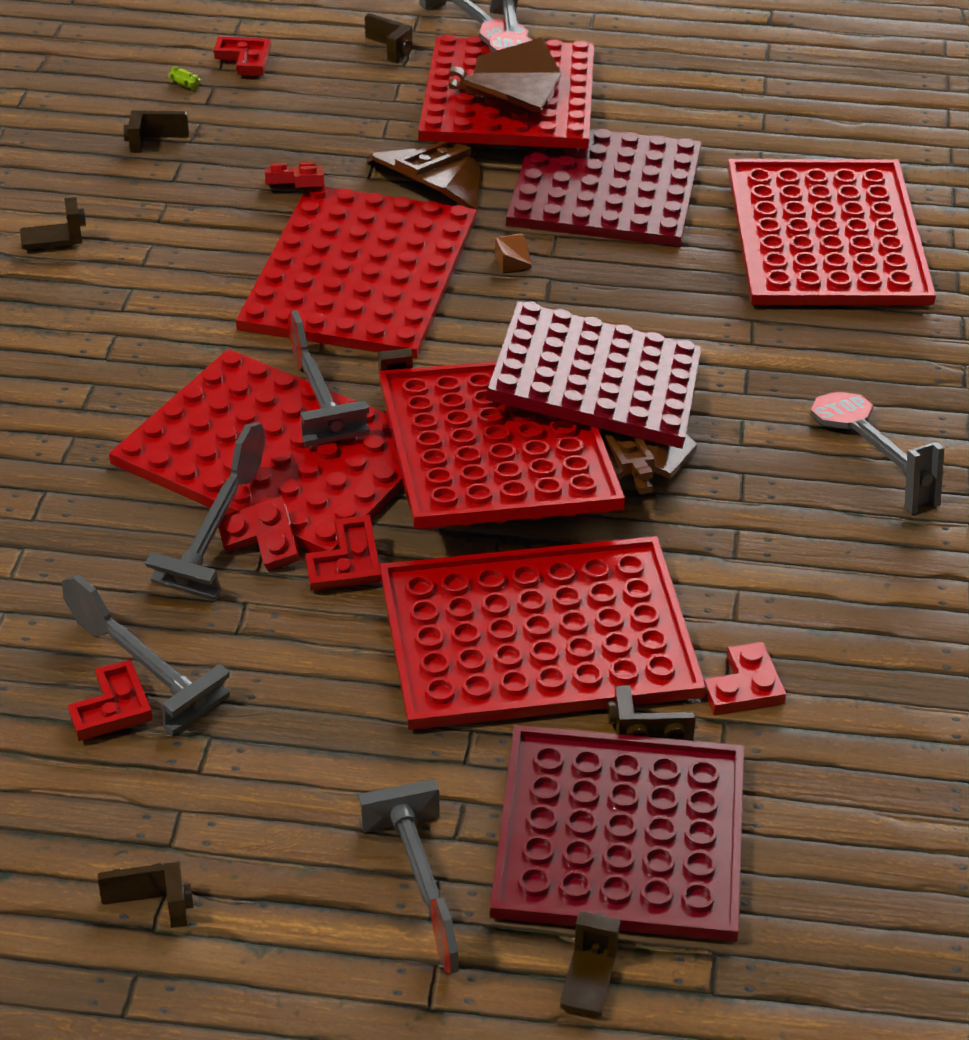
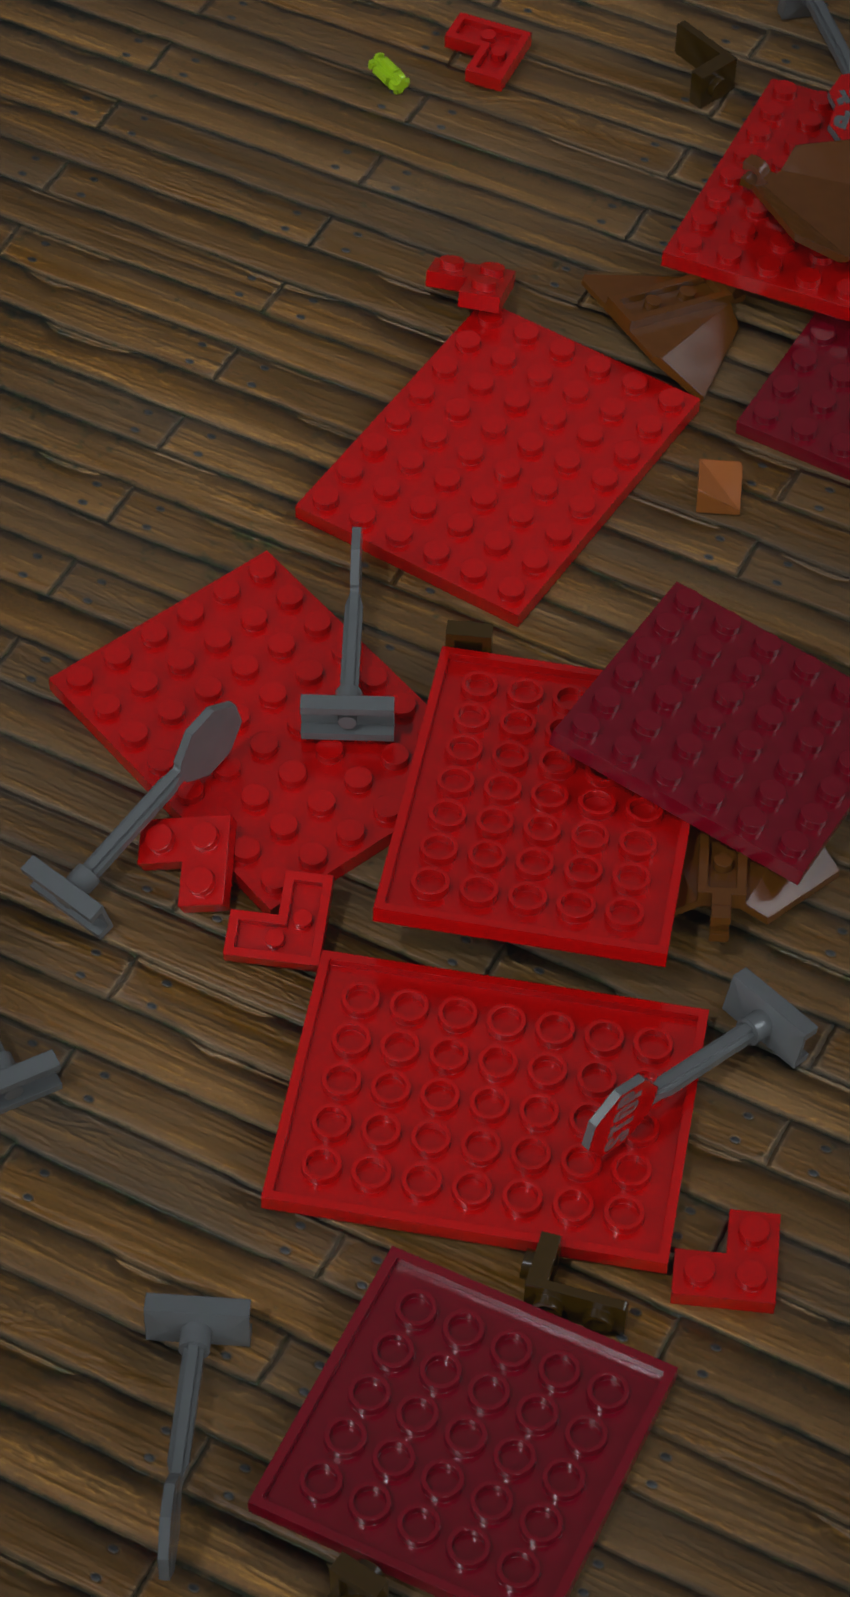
camera: 20 degrees right, 10 degrees up
dark brown bracket [20,197,86,250] -> none
dark brown bracket [123,110,189,153] -> none
none -> dark grey piece [582,967,818,1156]

